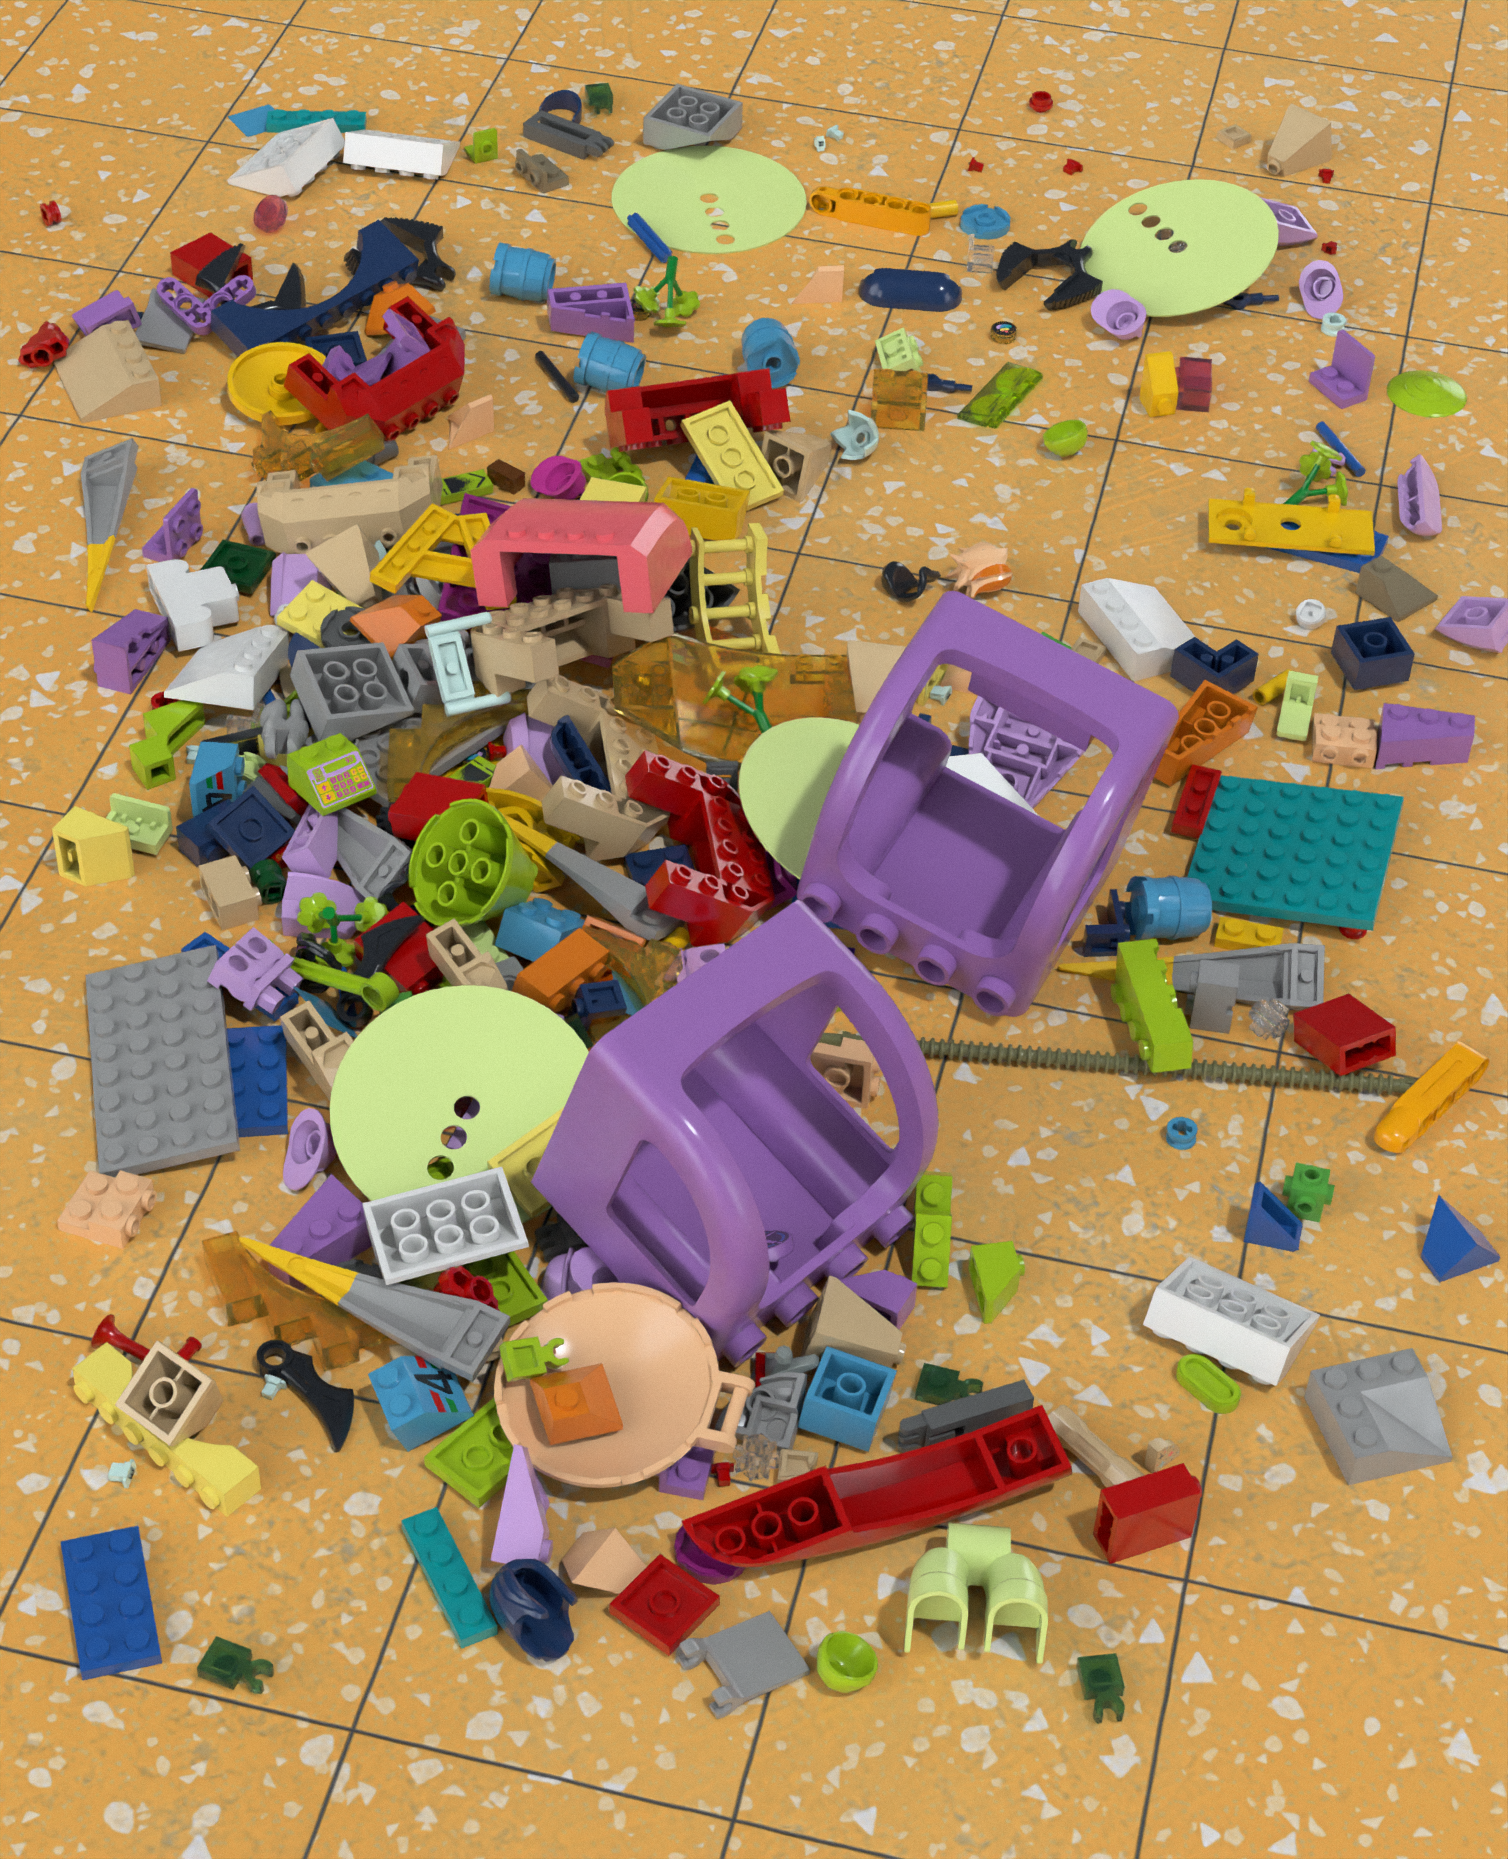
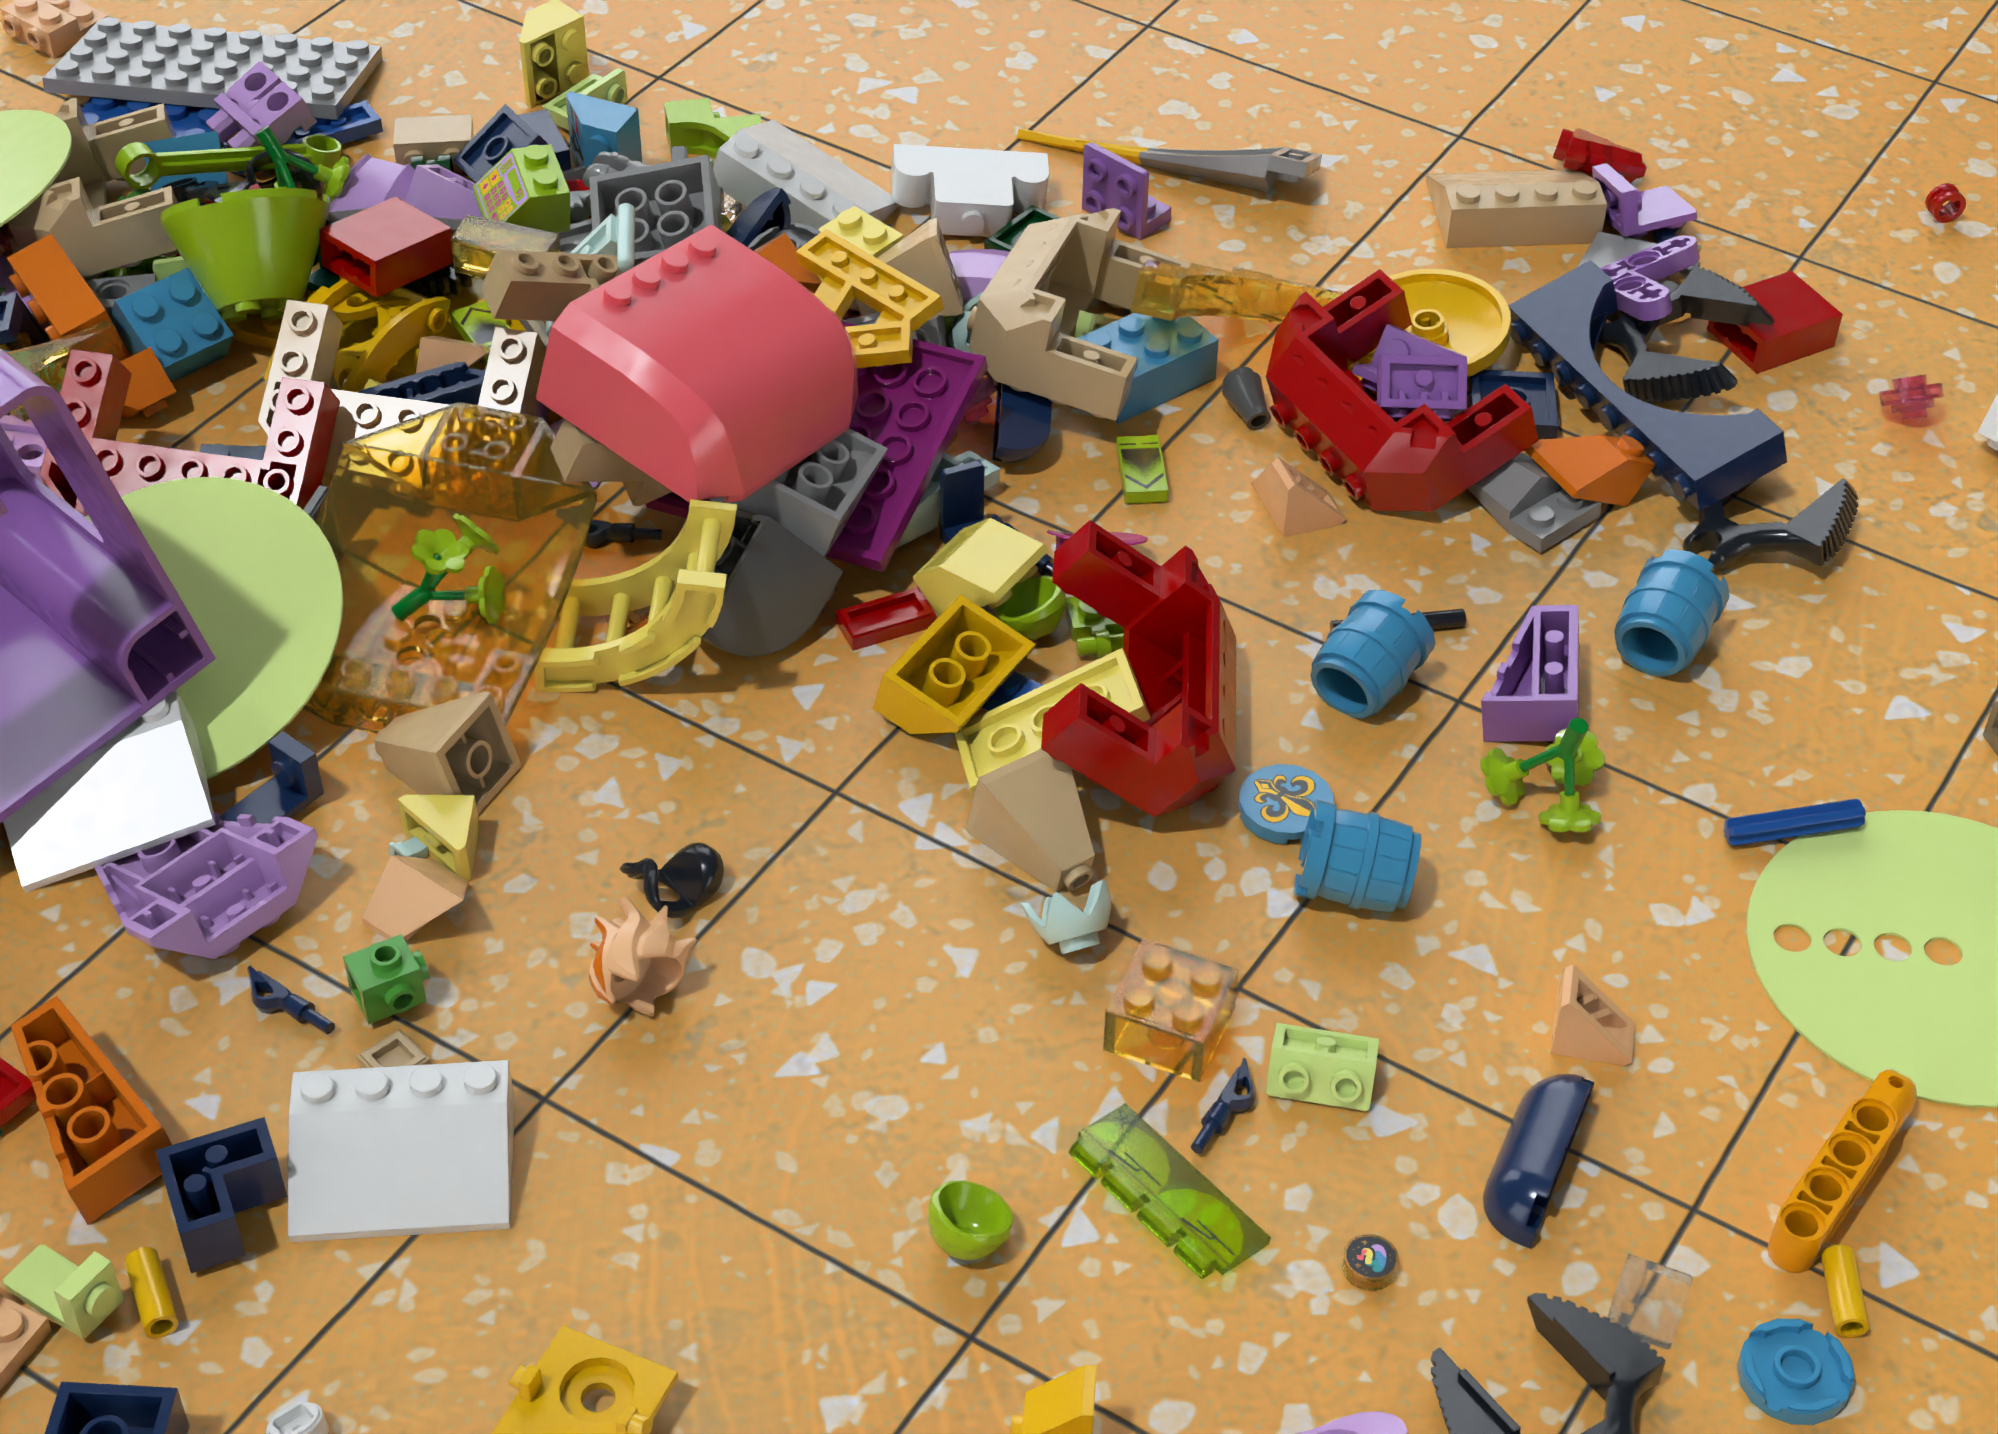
camera: 110 degrees right, 0 degrees up
medium lavender wedge [91,609,171,695] -> none
reddish brown piece [487,459,525,495] -> none
light grey plate [502,814,685,942] -> none

